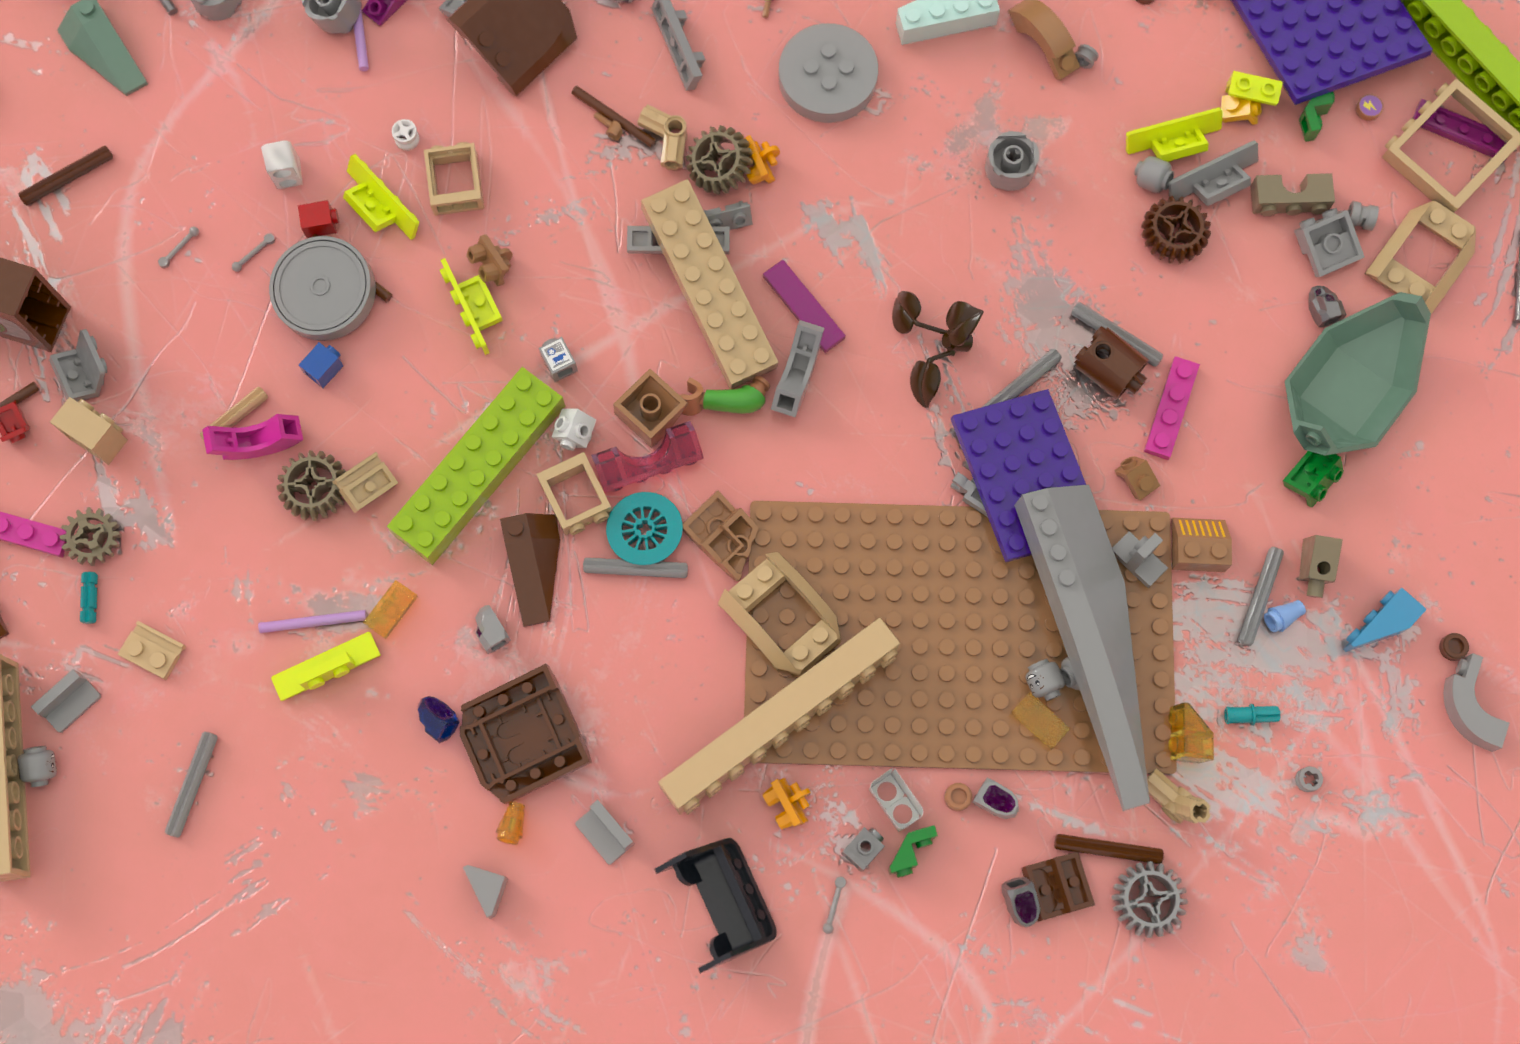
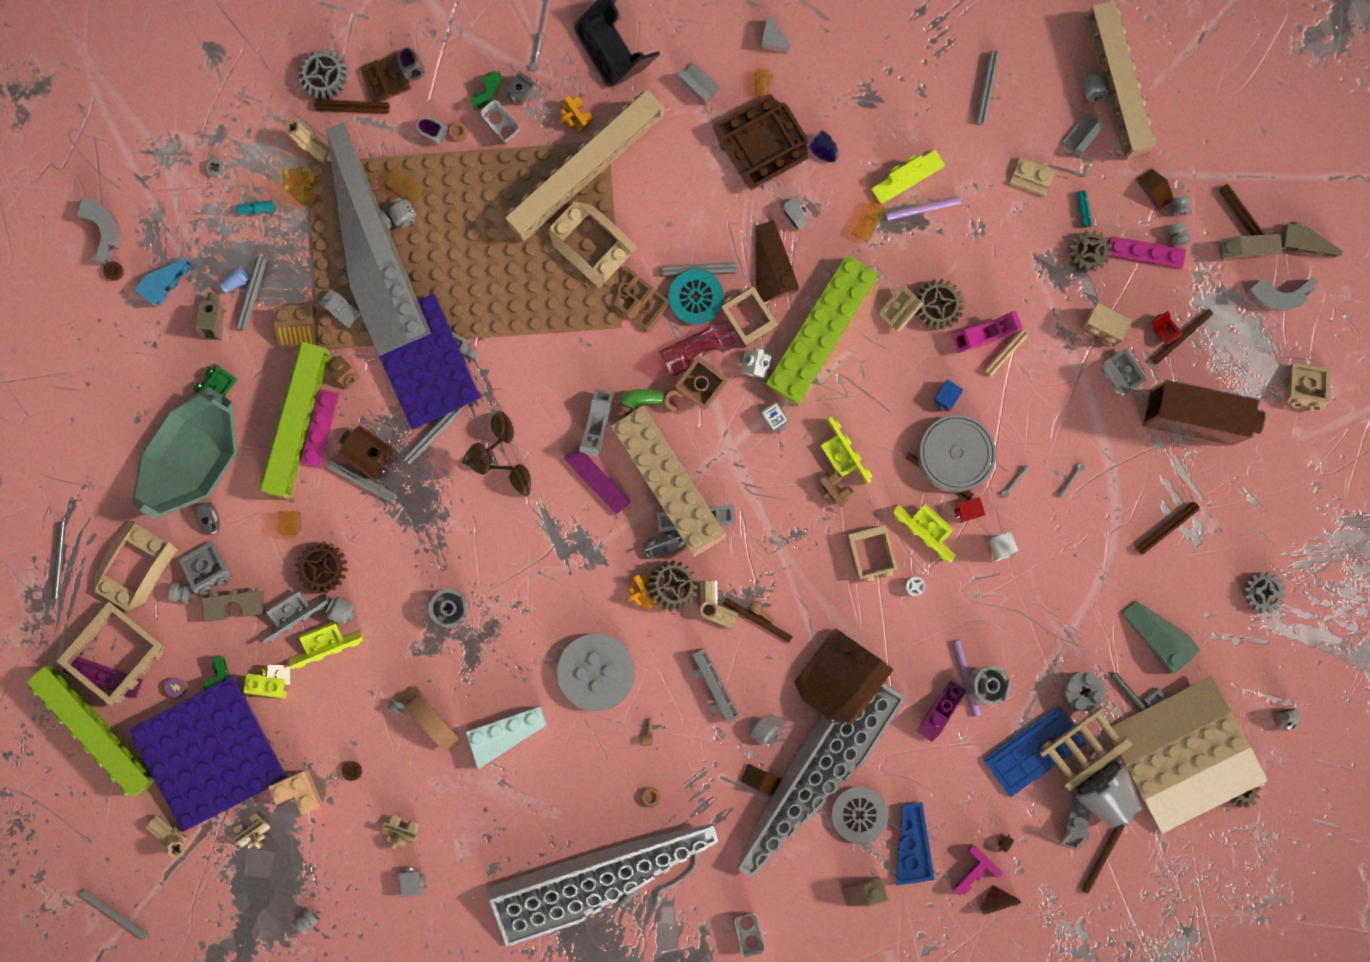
camera: 175 degrees right, 10 degrees up
none -> lime brick [259,342,331,500]
none -> clear yellow brick [278,511,301,539]

